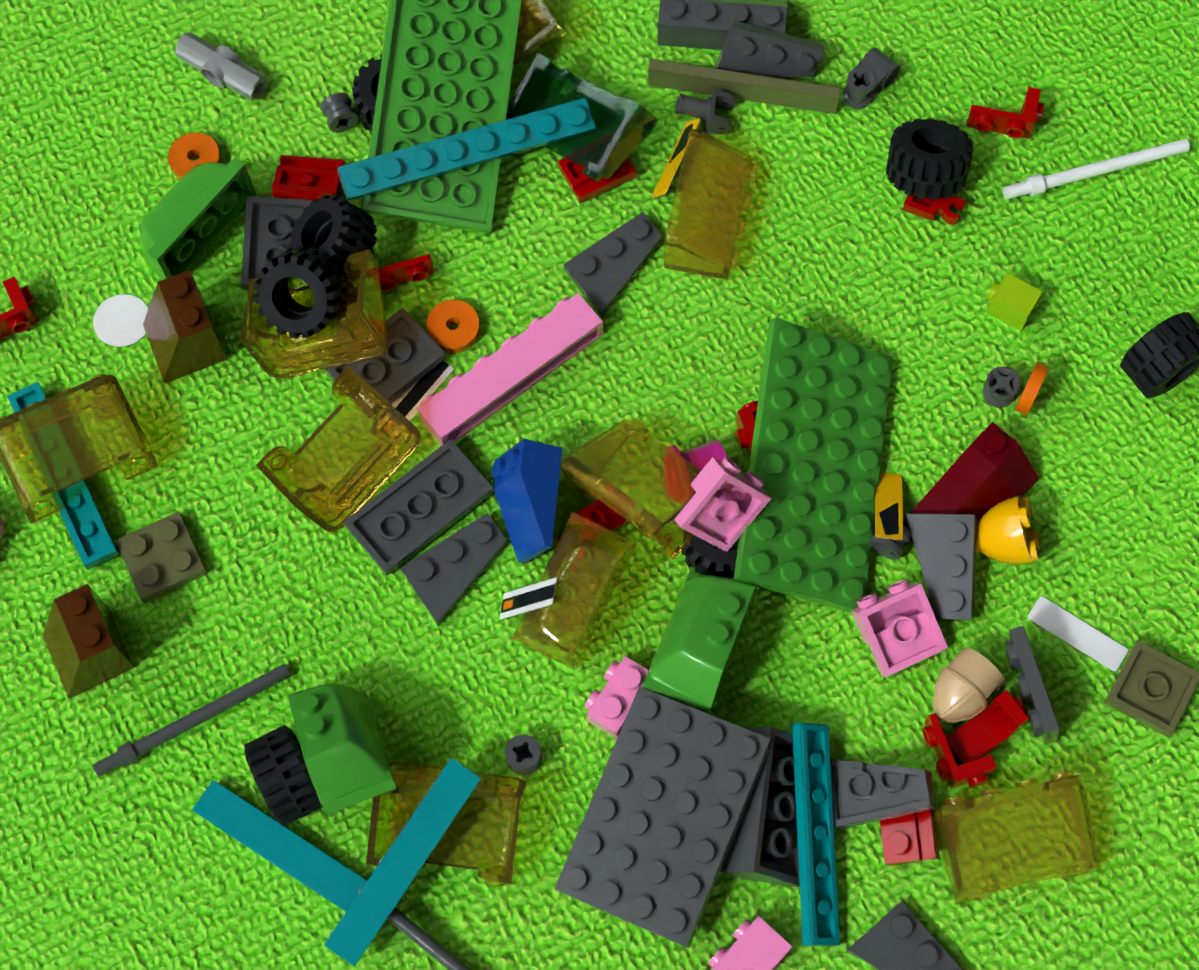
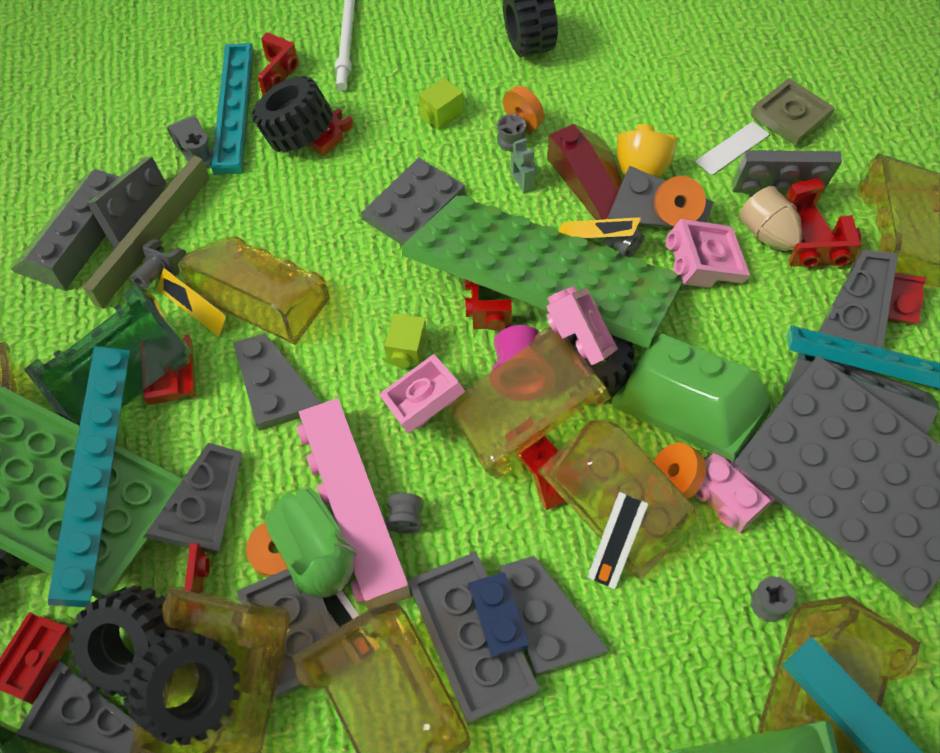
camera: 75 degrees left, 10 degrees down
blue slope [492,439,562,564] -> none
none -> dark grey wing [143,443,242,555]
none -> teal tile [211,43,254,175]
none -> bright green hair [265,487,358,598]
none -> dark grey plate [361,158,465,246]
none -> bright pink plate [379,354,465,434]
none -> lime brick [384,313,427,368]
none -> dark grey wheel [386,493,424,534]
none -> dark blue plate [468,572,529,660]
none -> sand green plate [510,138,537,193]
none -> orange piece [651,443,706,502]
none -> orange piece [654,176,706,227]

